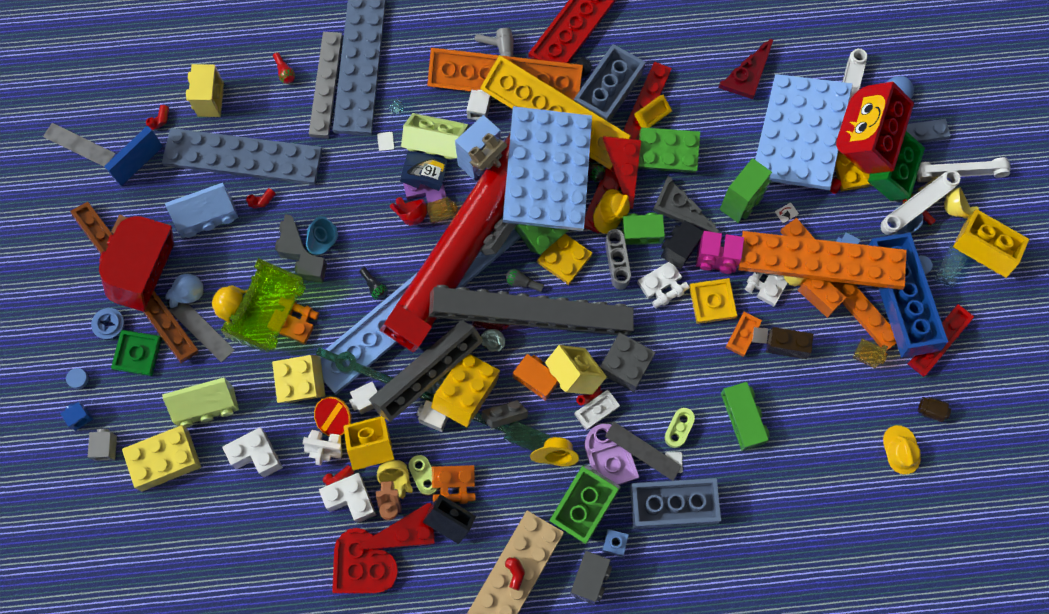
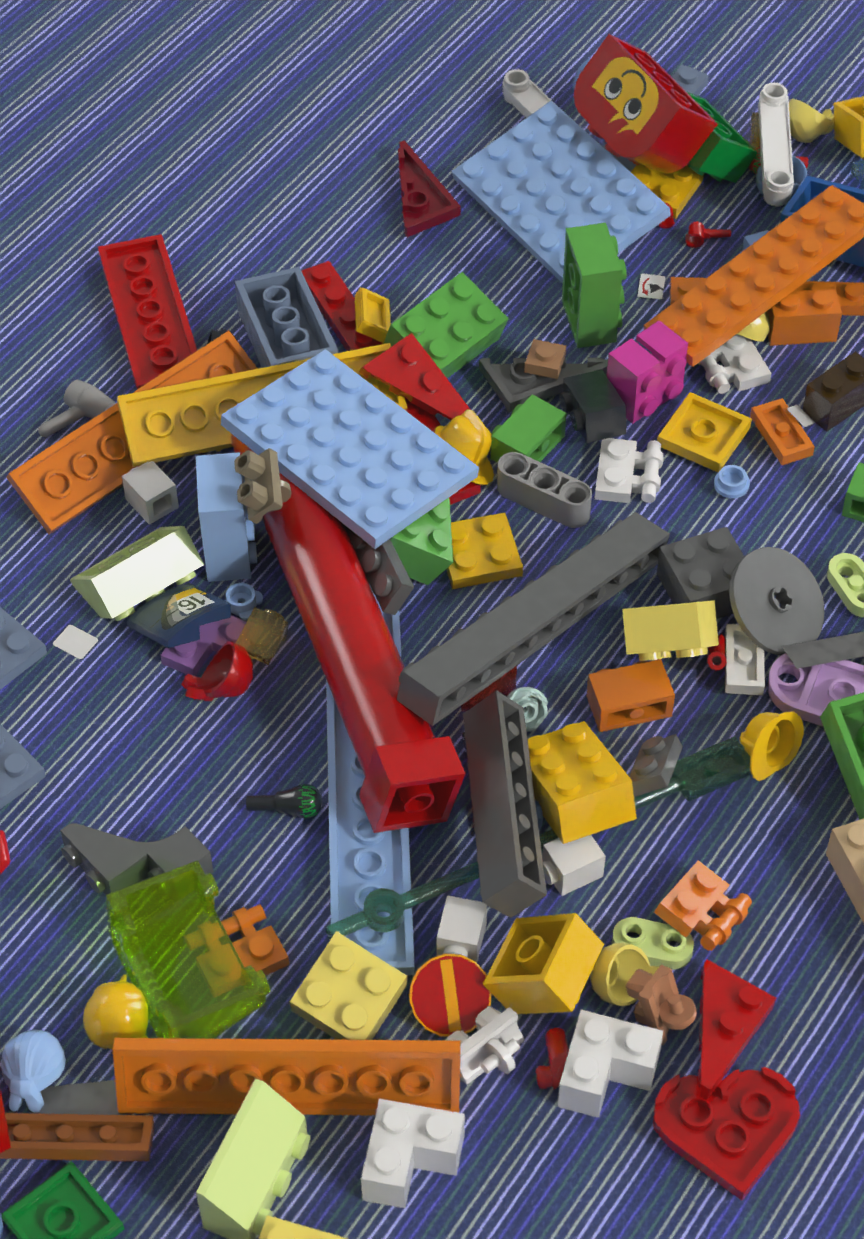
camera: 50 degrees left, 20 degrees down
dark azure piece [306,216,338,255] -> none
clear light blue hinge [387,97,404,114] -> none
black brick [423,494,476,544] -> none
dark grey piece [506,269,544,292] -> none
white piece [916,157,1011,182] -> none
none -> orange plate [113,1038,461,1115]
none -> light blue plate [224,583,263,620]
none -> medium nougat plate [525,339,566,379]
none -> red hand [686,221,731,248]
none -> light blue plate [714,465,750,498]
none -> piece [729,547,825,656]

